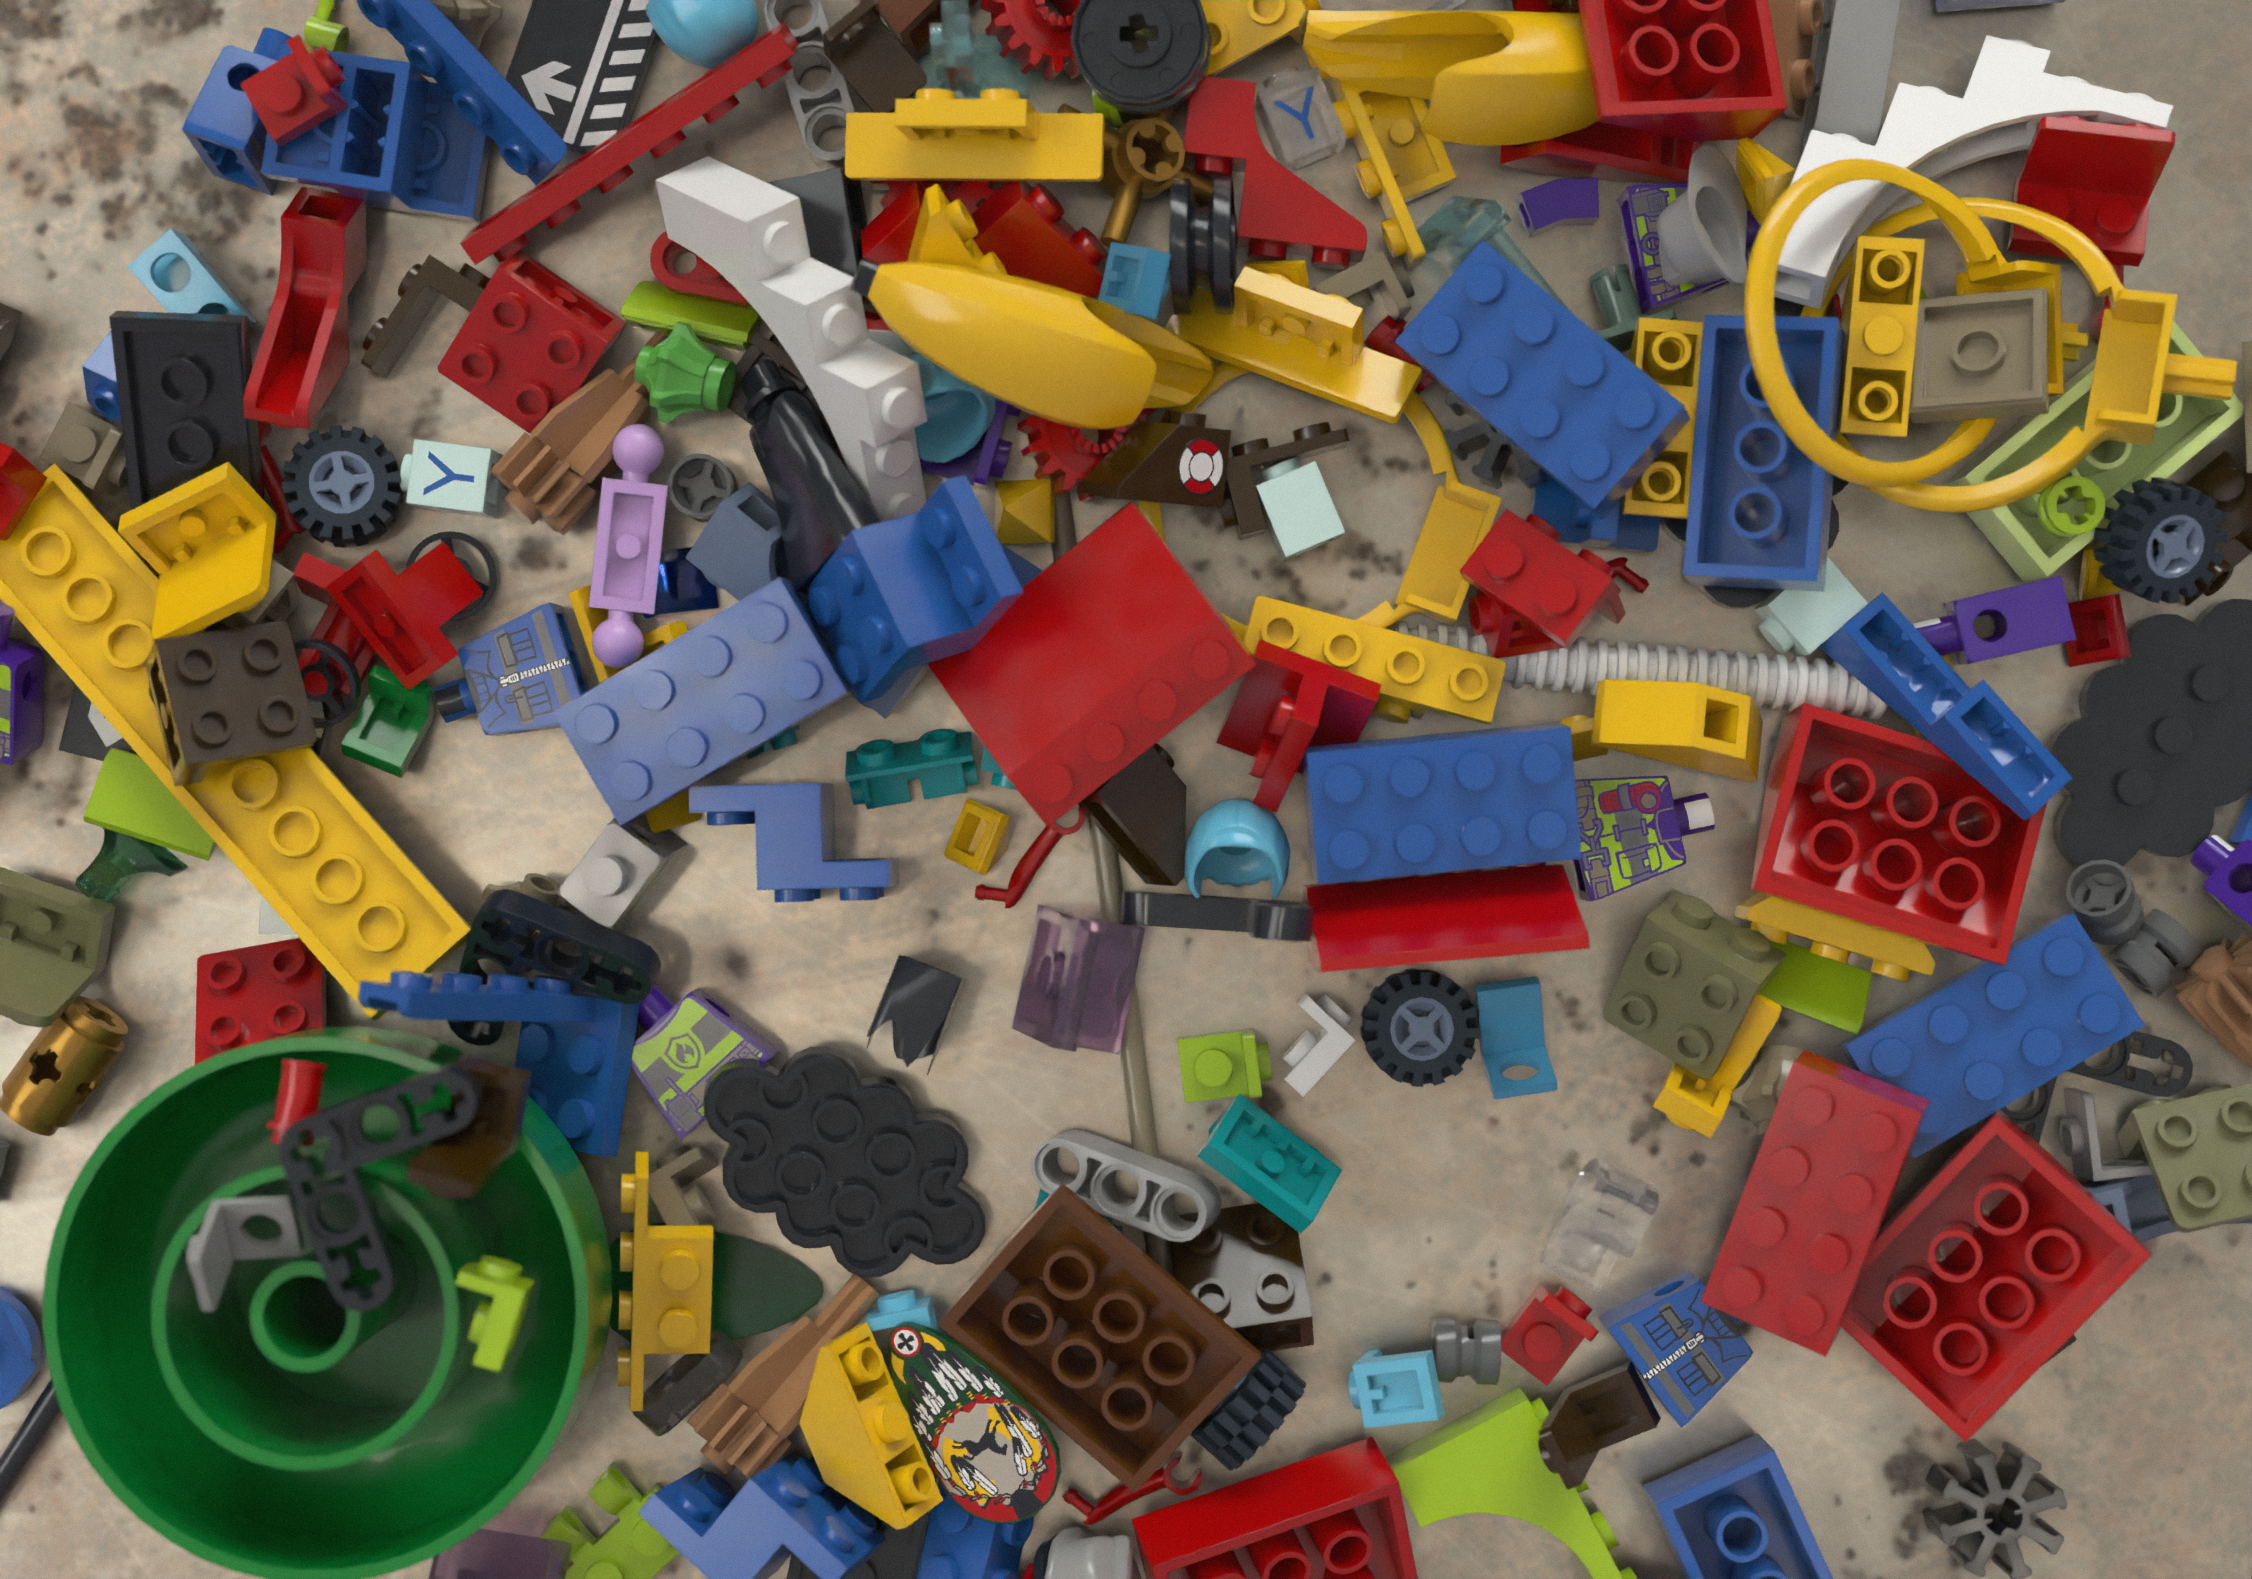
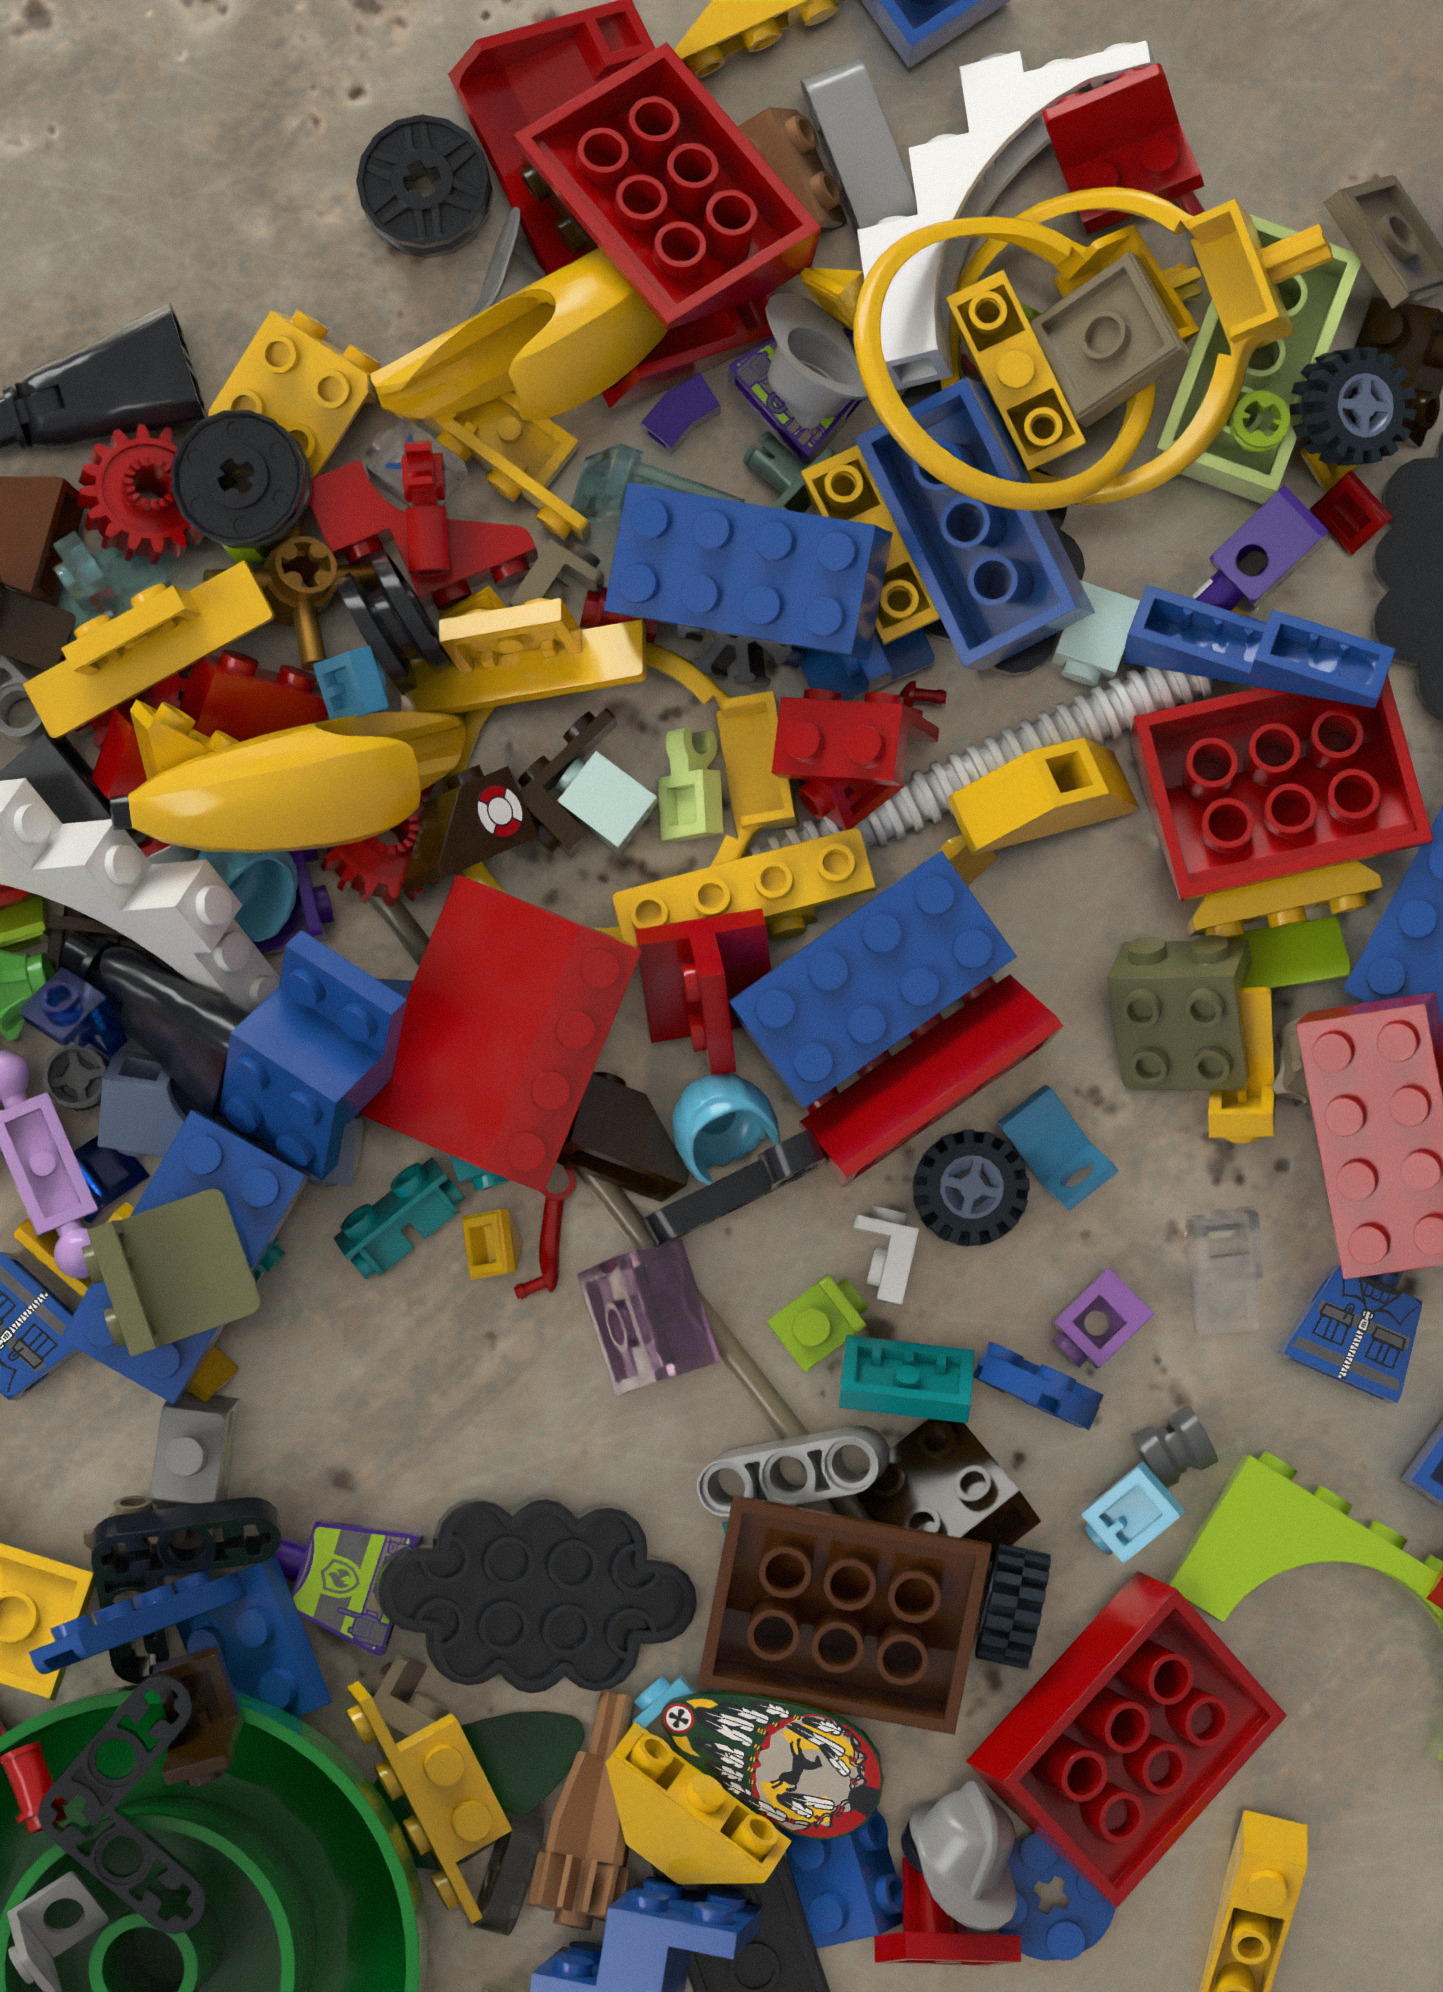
camera: 25 degrees left, 5 degrees down
lime bracket [455,1256,535,1372] -> none
blue bracket [689,783,899,902] -> none
black piece [867,955,965,1075] -> none
yellow slope [995,478,1055,545] -> none
red piece [1062,1451,1202,1525] -> none
red bracket [1501,1283,1599,1386] -> none
dark brown bracket [1538,1361,1661,1490] -> none
torso [1572,775,1715,901] -> none
none -> clear blue bracket [20,967,128,1058]
none -> olive bracket [82,1189,261,1357]
none -> red bar [401,441,451,576]
none -> yellowish green plate [657,727,724,842]
none -> blue plate [973,1341,1104,1431]
none -> medium lavender brick [1051,1267,1155,1369]

